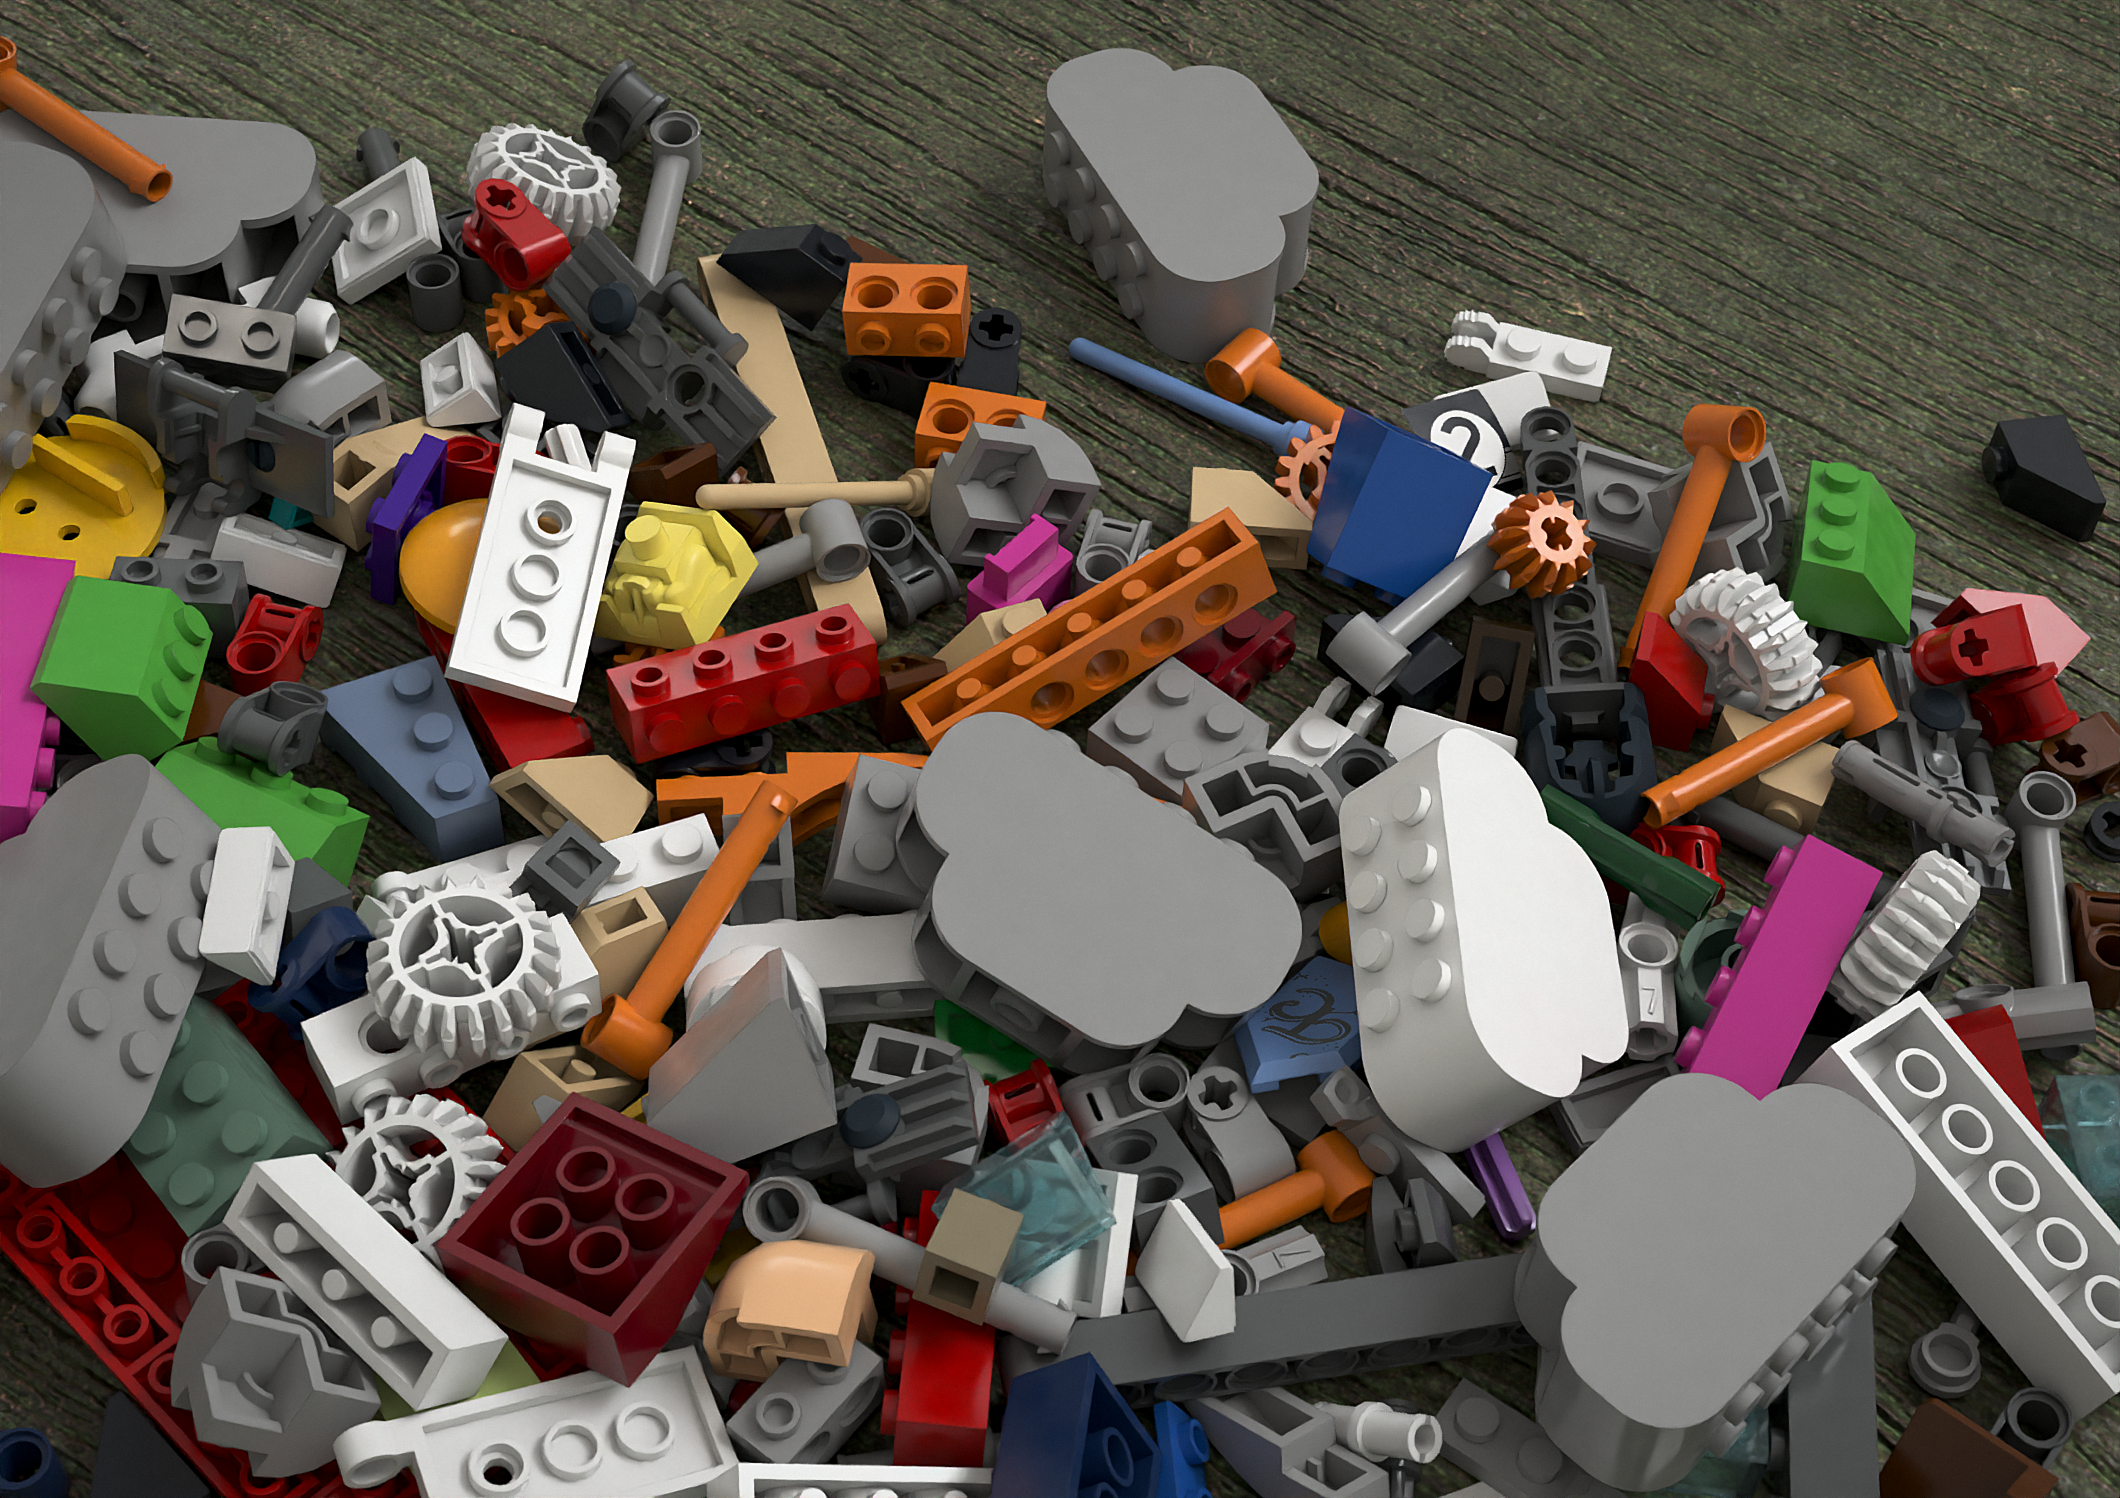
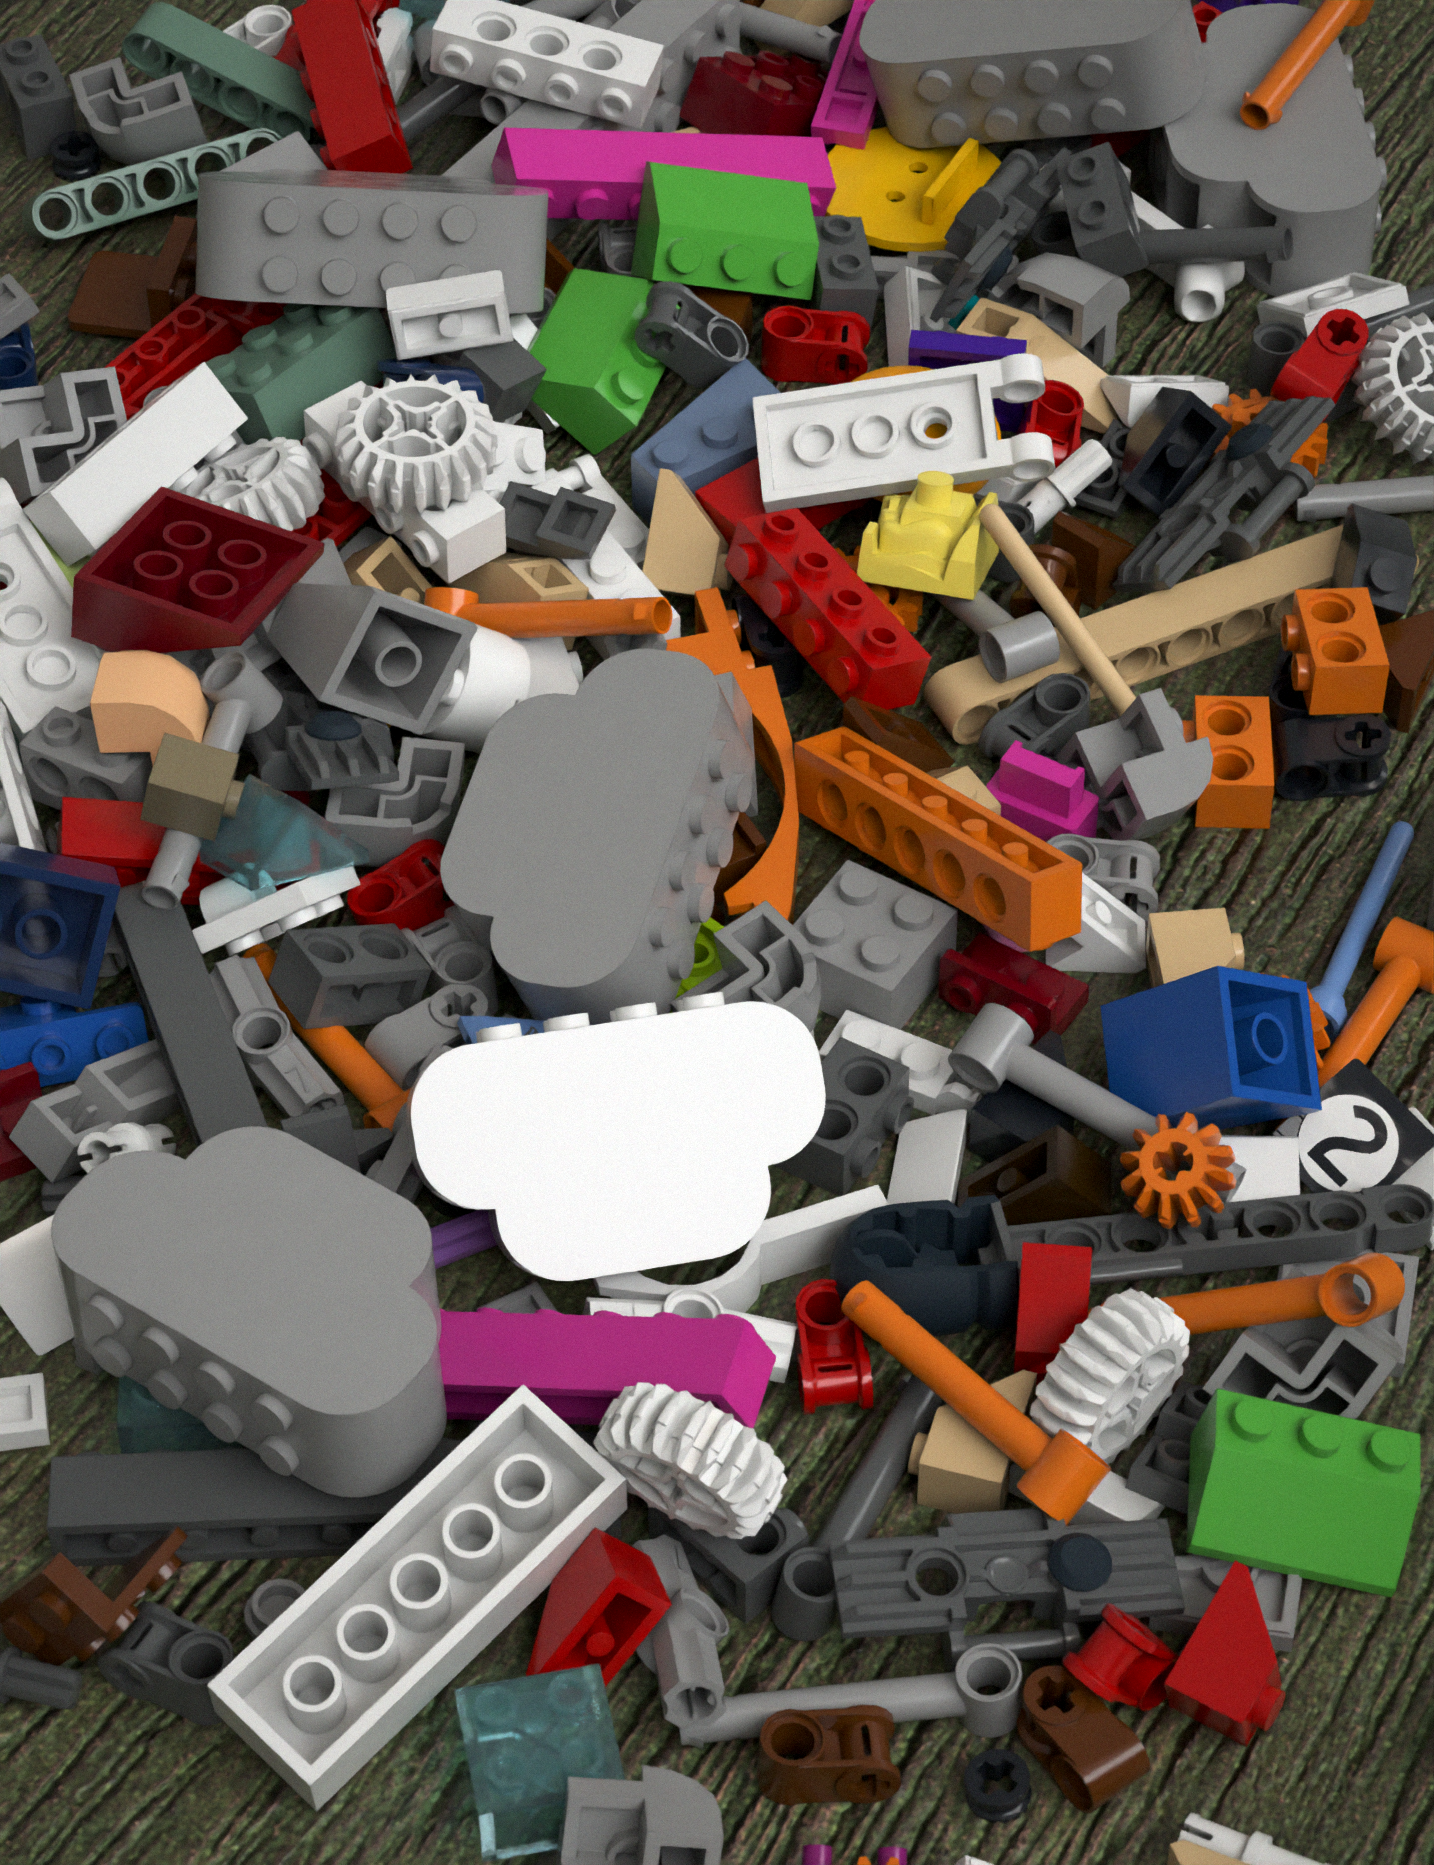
camera: 85 degrees right, 5 degrees down
white slope [1135,1199,1236,1342] -> none
dark green axle [1539,784,1722,932] -> none
light grey pin [1831,740,2015,867] -> none
red piece [1910,603,2038,686] -> none

